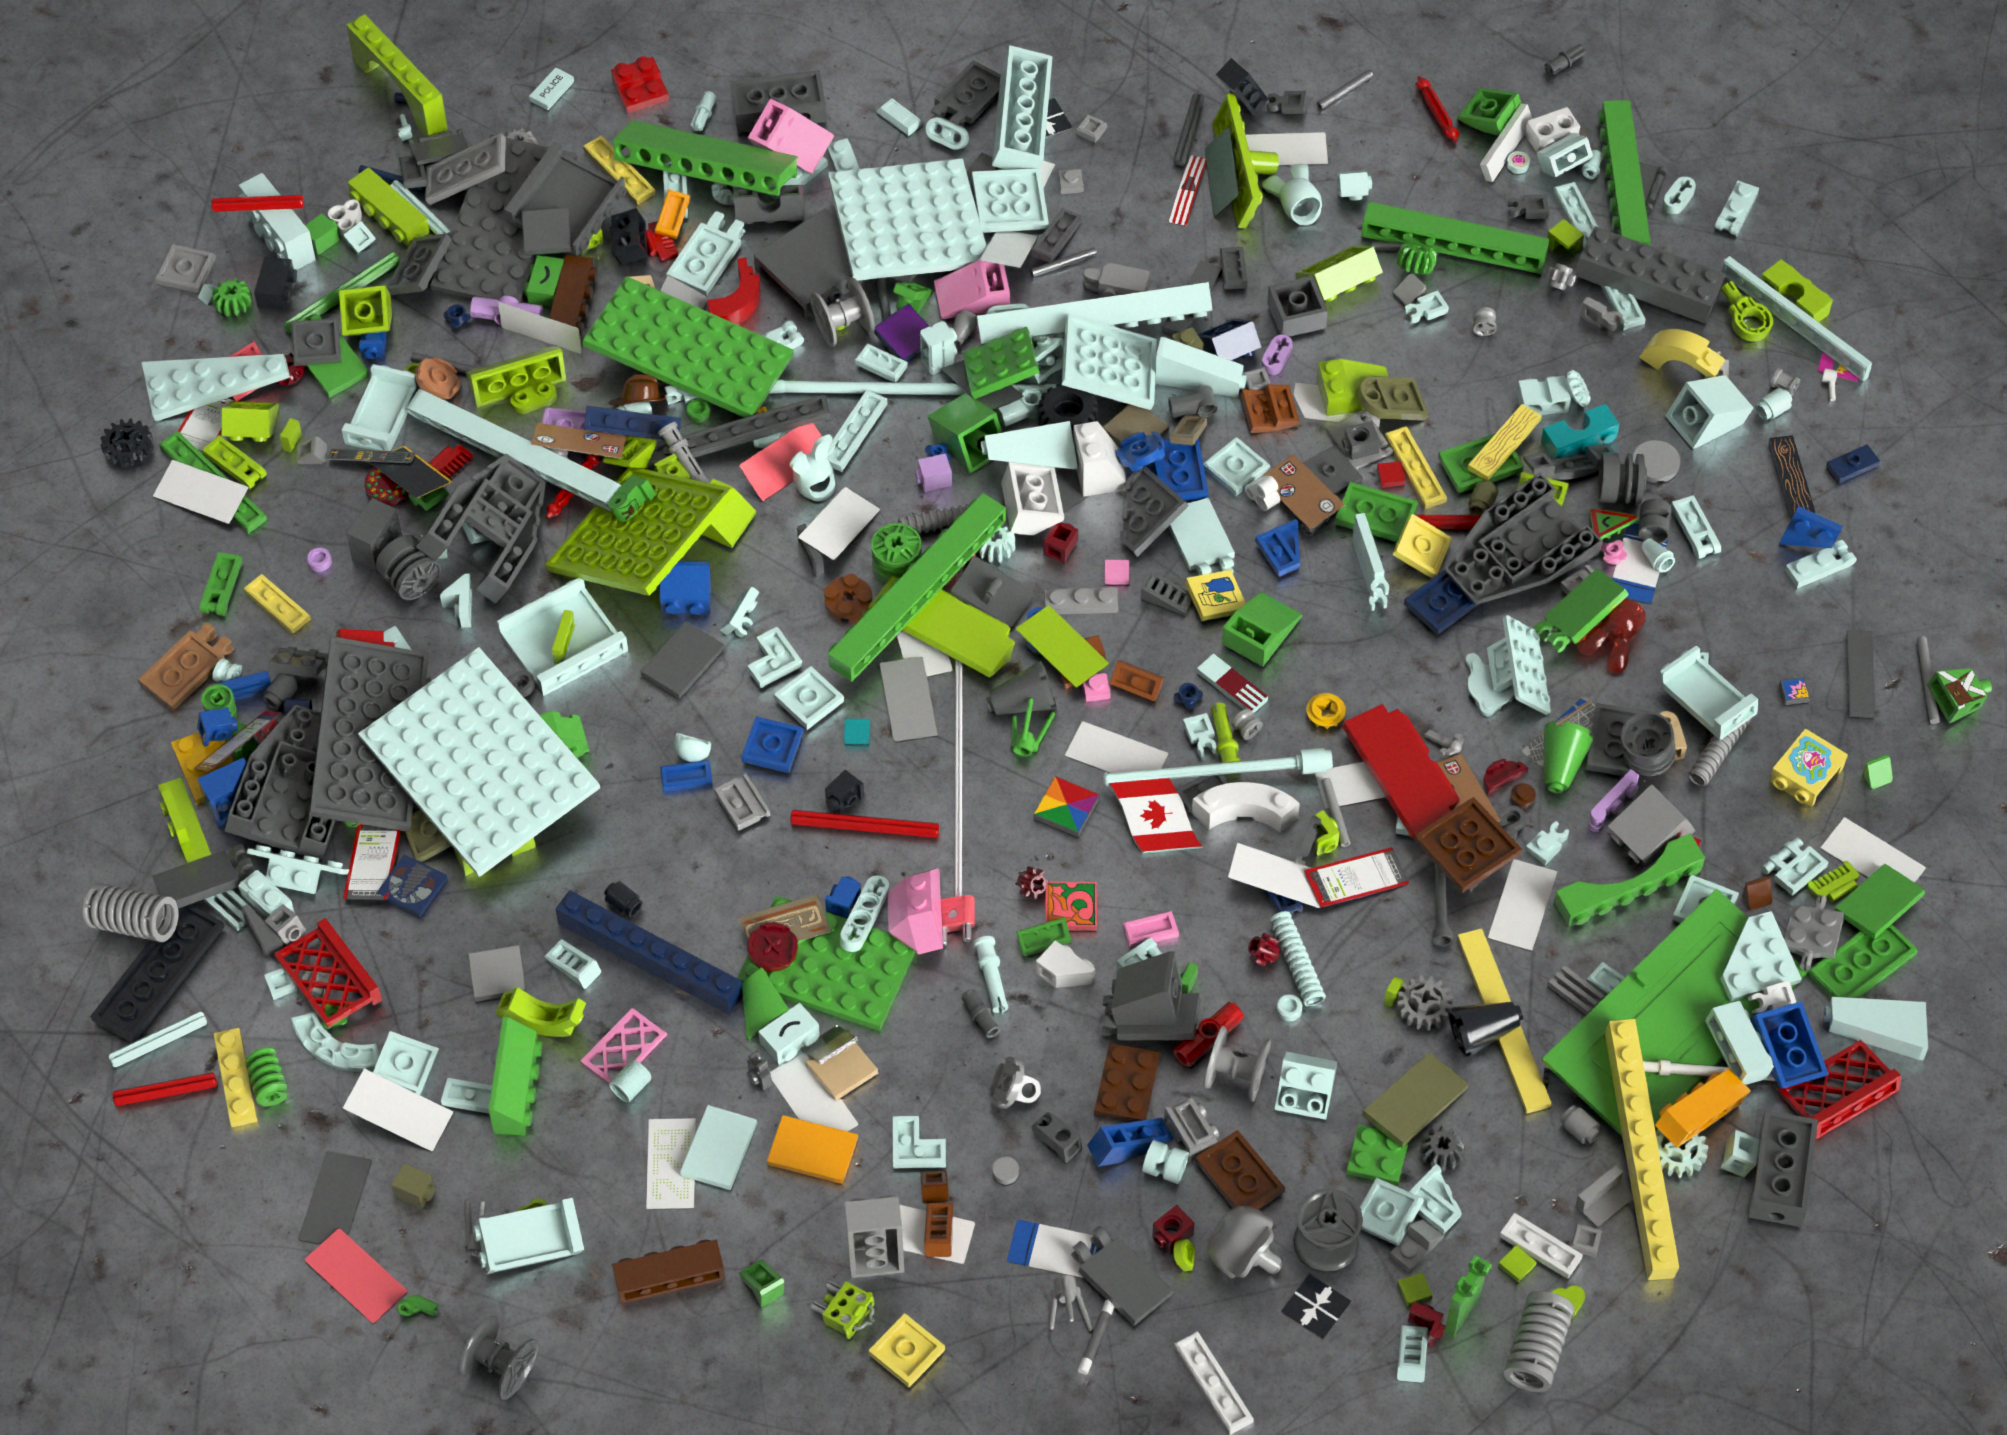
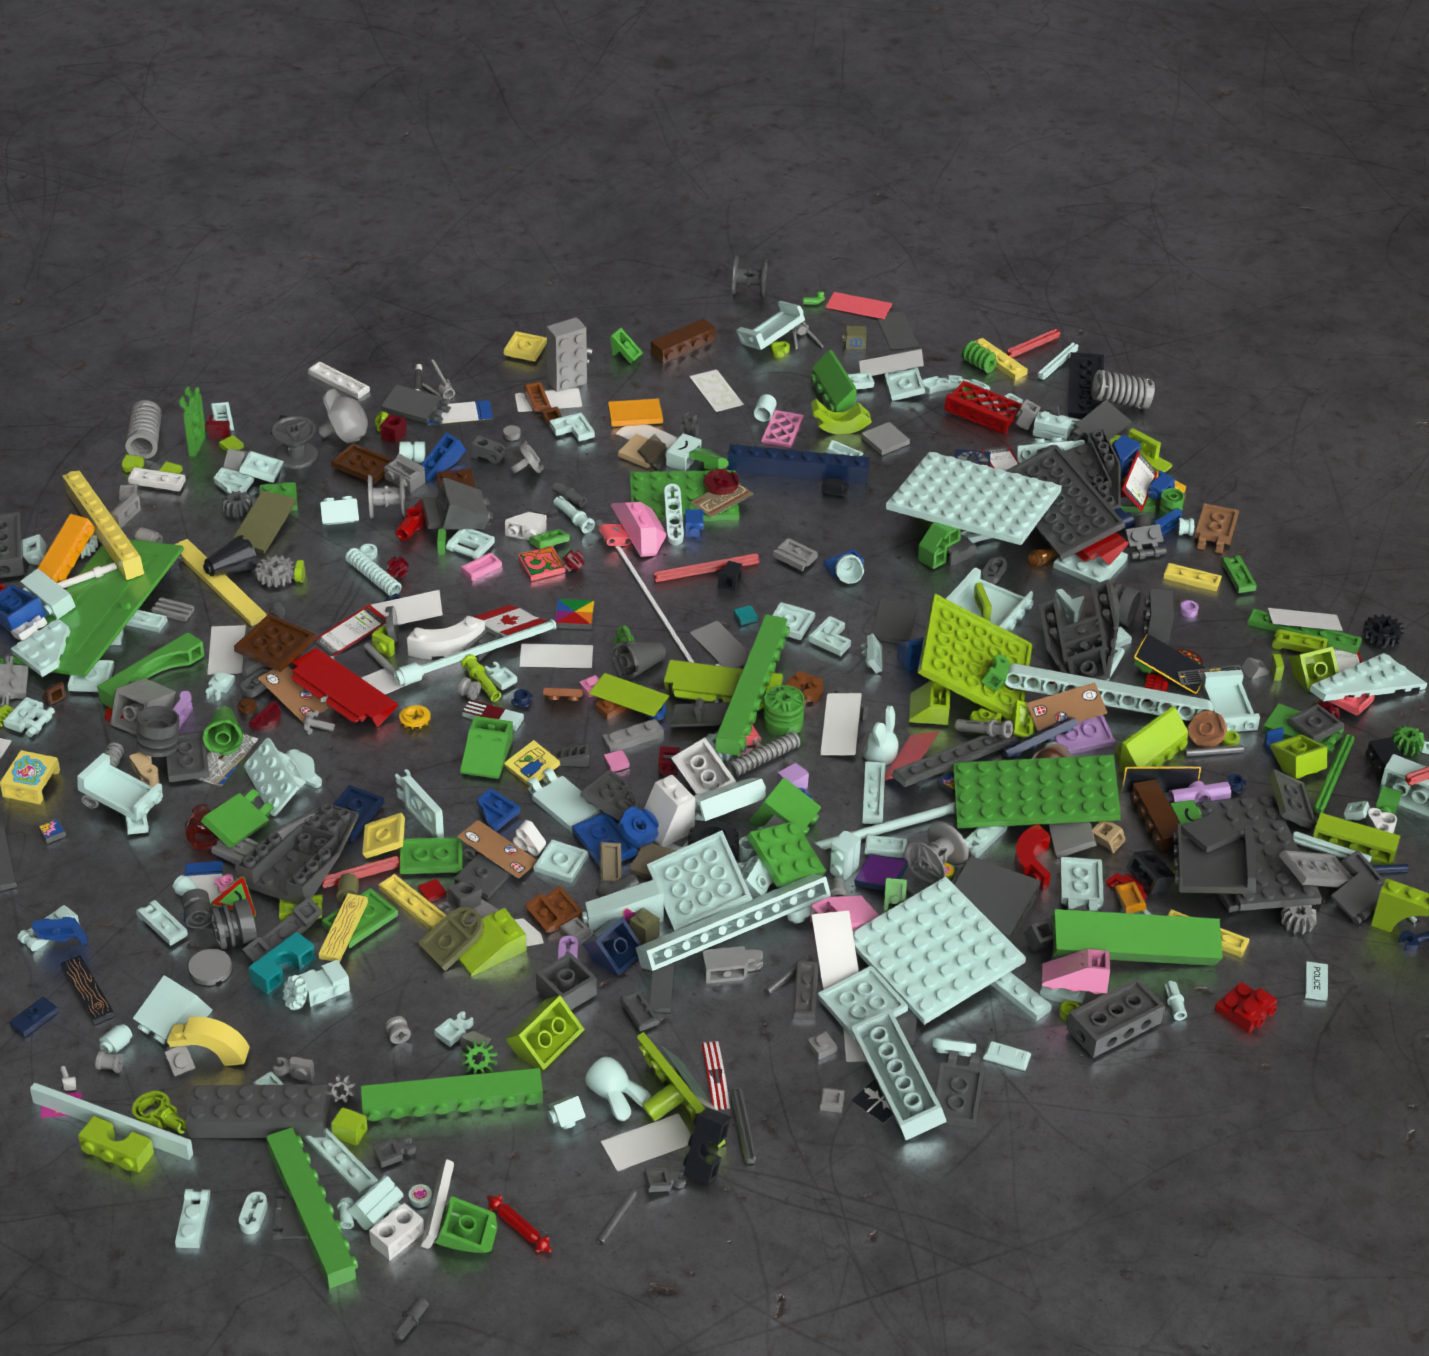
camera: 155 degrees right, 15 degrees down
light aqua tile [680,1105,757,1190] -> none
blue plate [741,716,804,773] -> none

